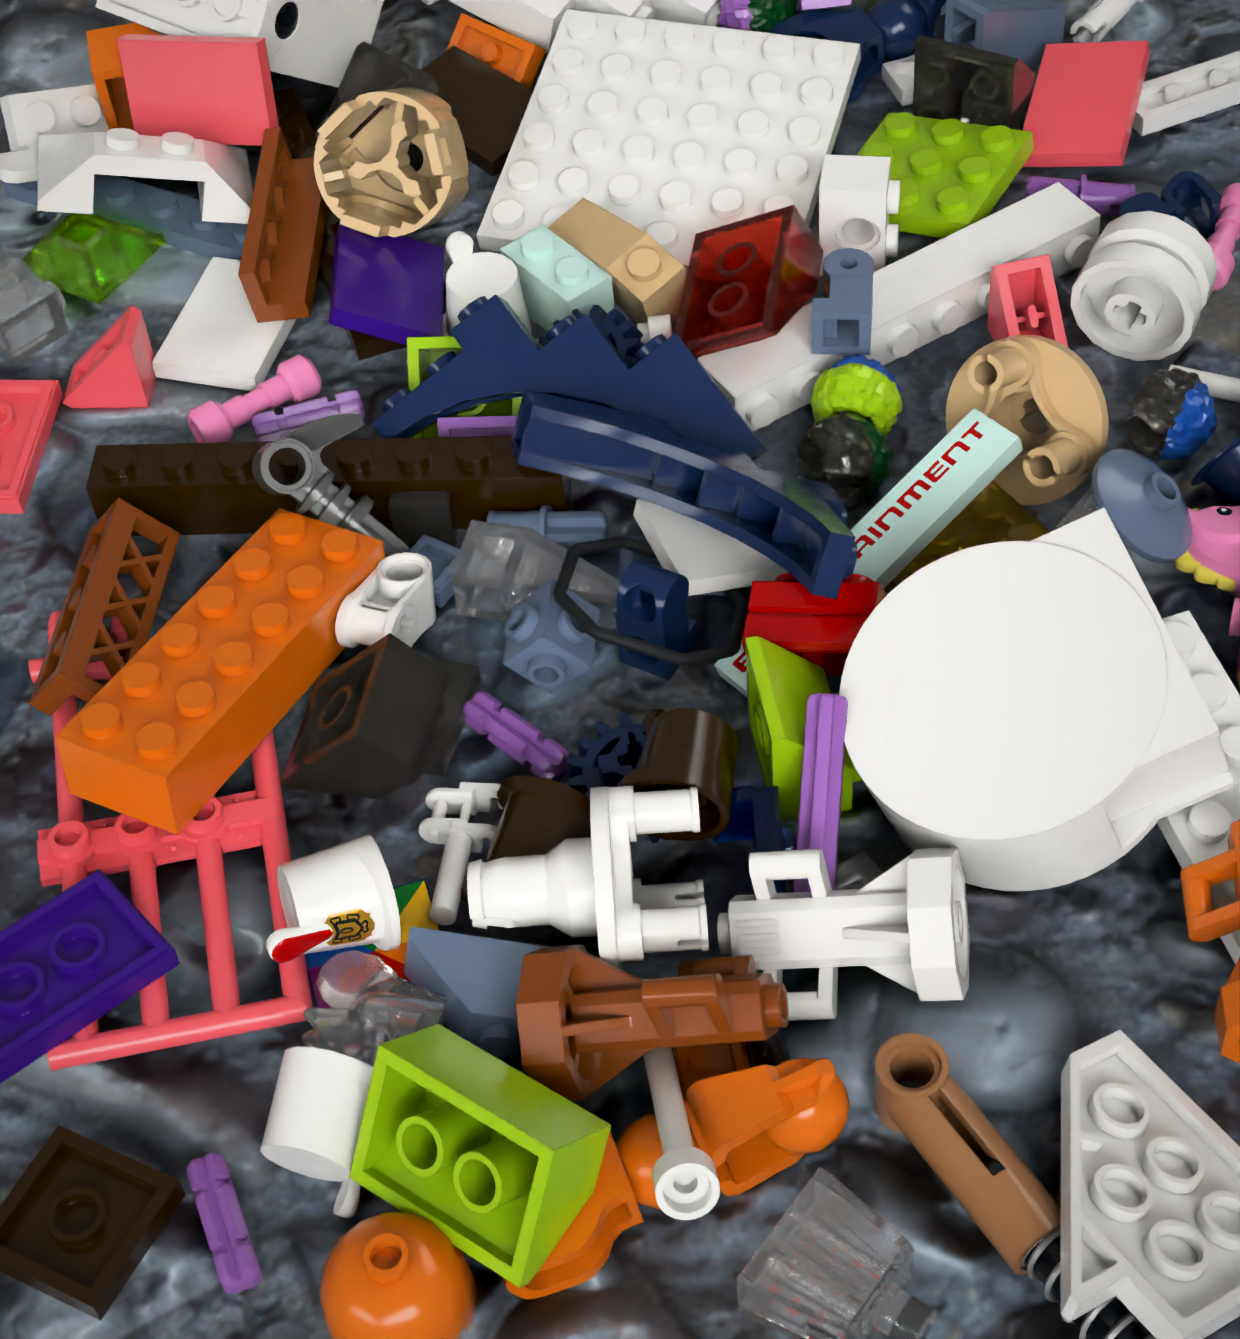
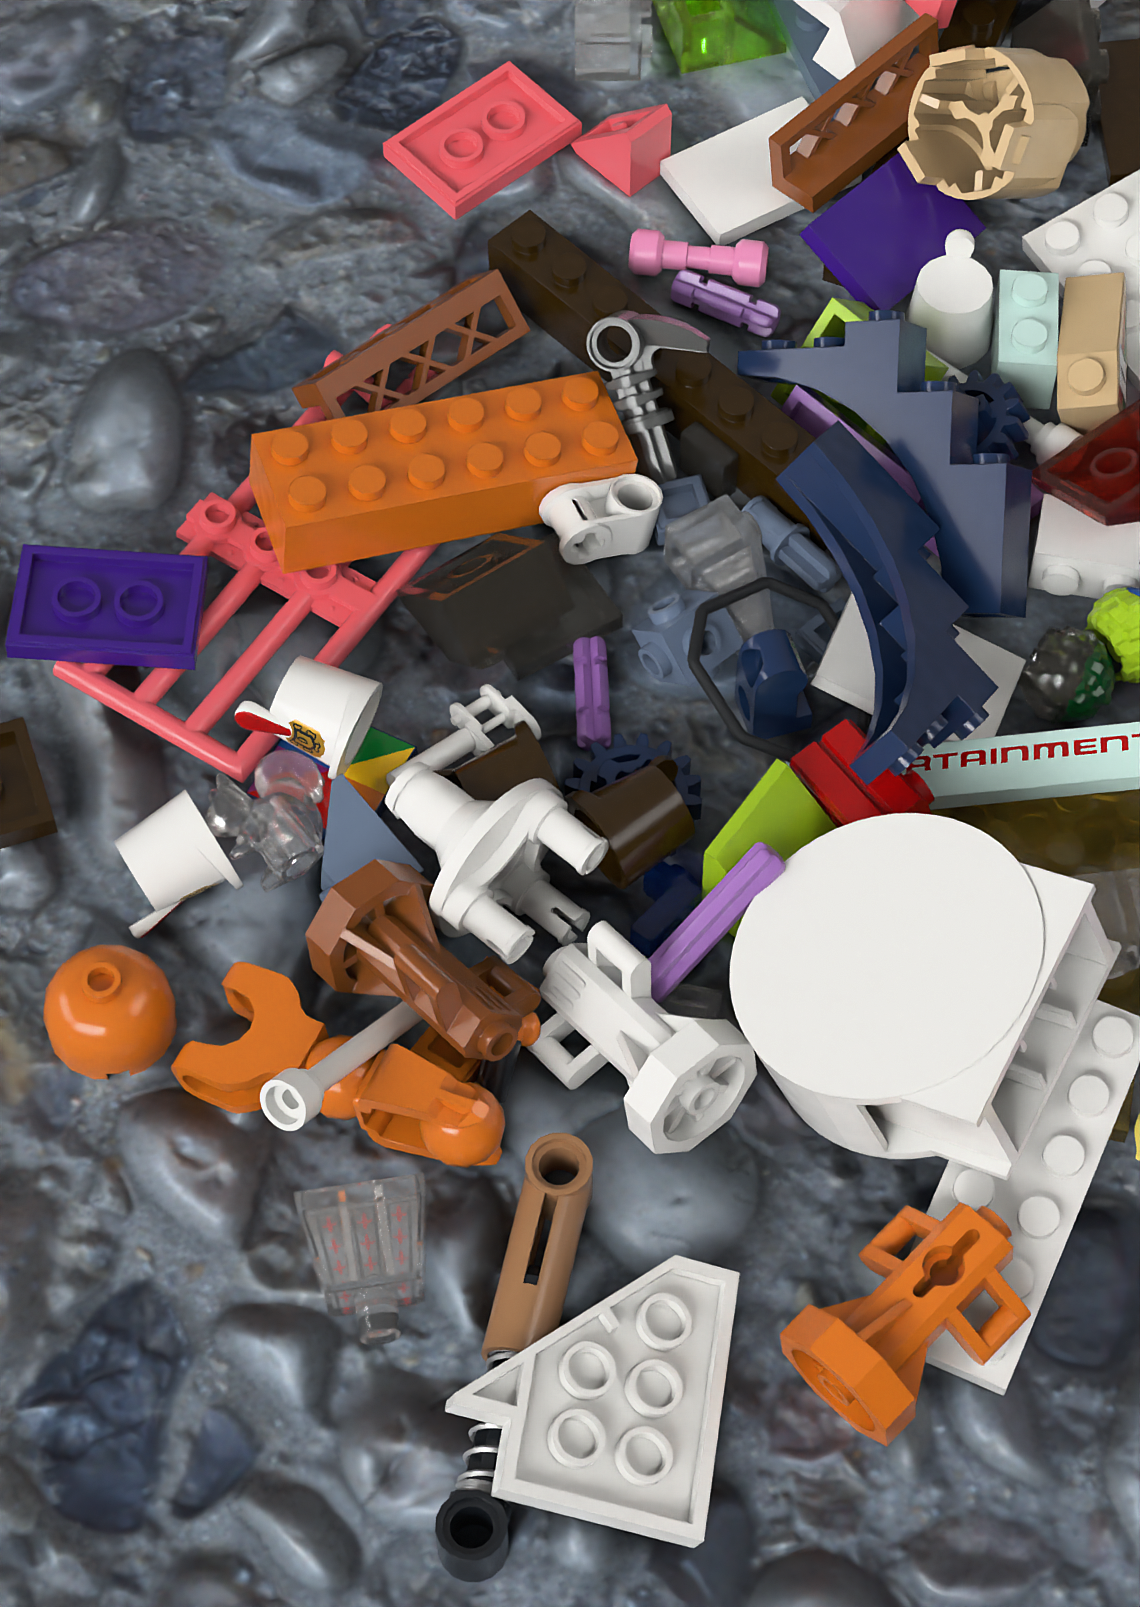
camera: 40 degrees right, 10 degrees up
medium lavender axle [186,1152,263,1295] -> none
lime slope [349,1024,611,1288] -> none

